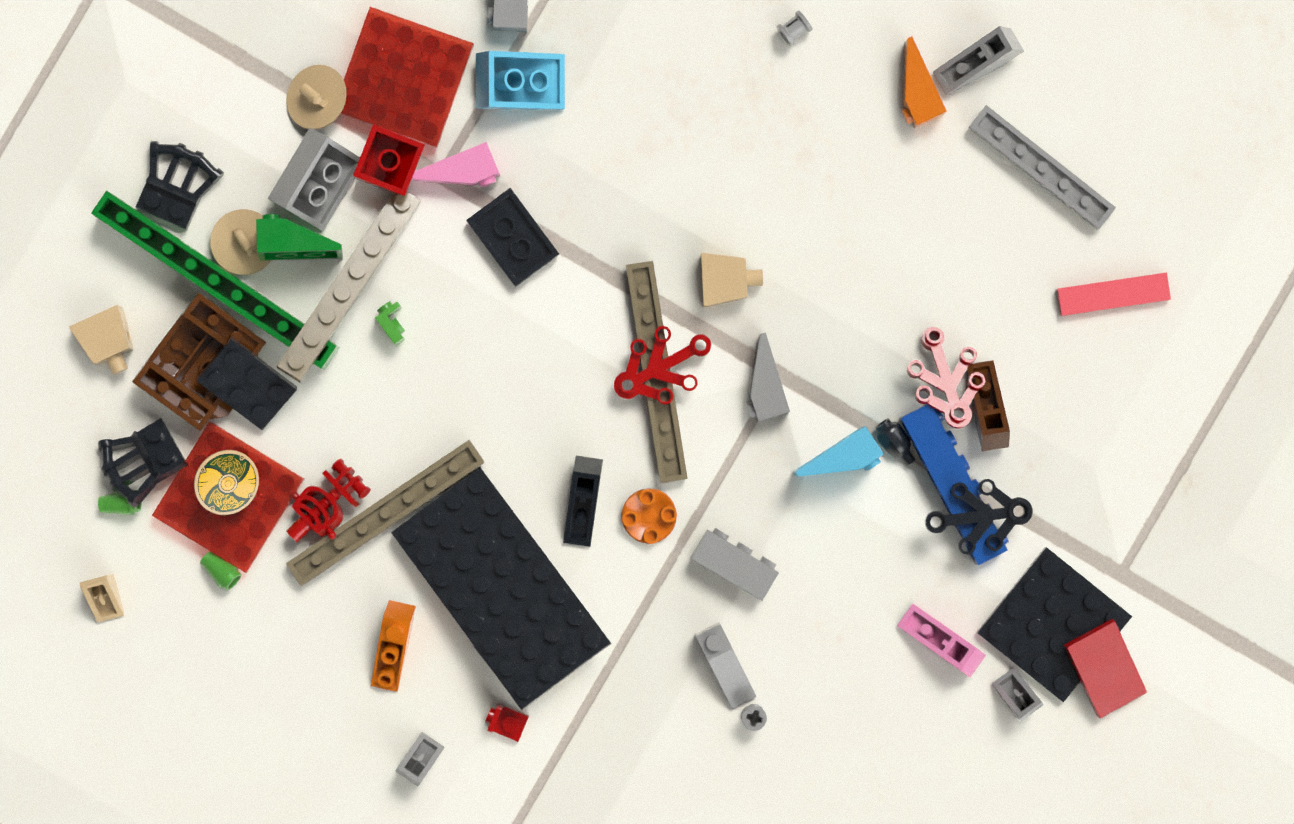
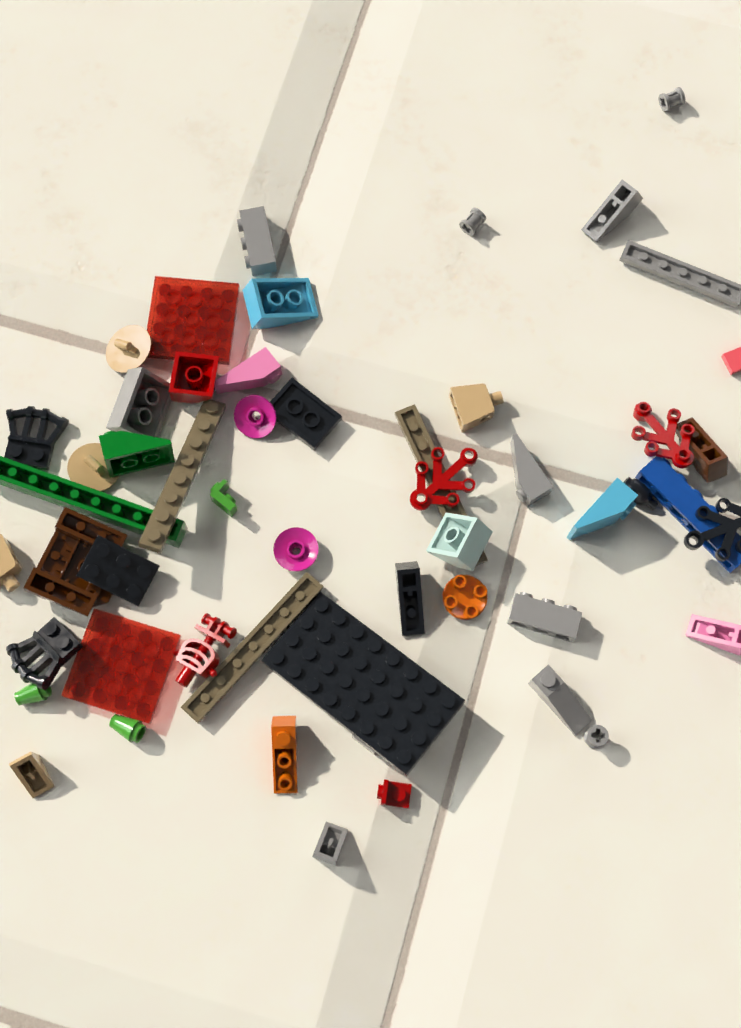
camera: 15 degrees left, 15 degrees down
shield [194,450,259,515] -> none
orange slope [901,36,947,128] -> none
none -> dark pink dish [234,395,276,438]
none -> dark pink dish [273,527,319,572]
none -> light aqua slope [426,513,493,571]

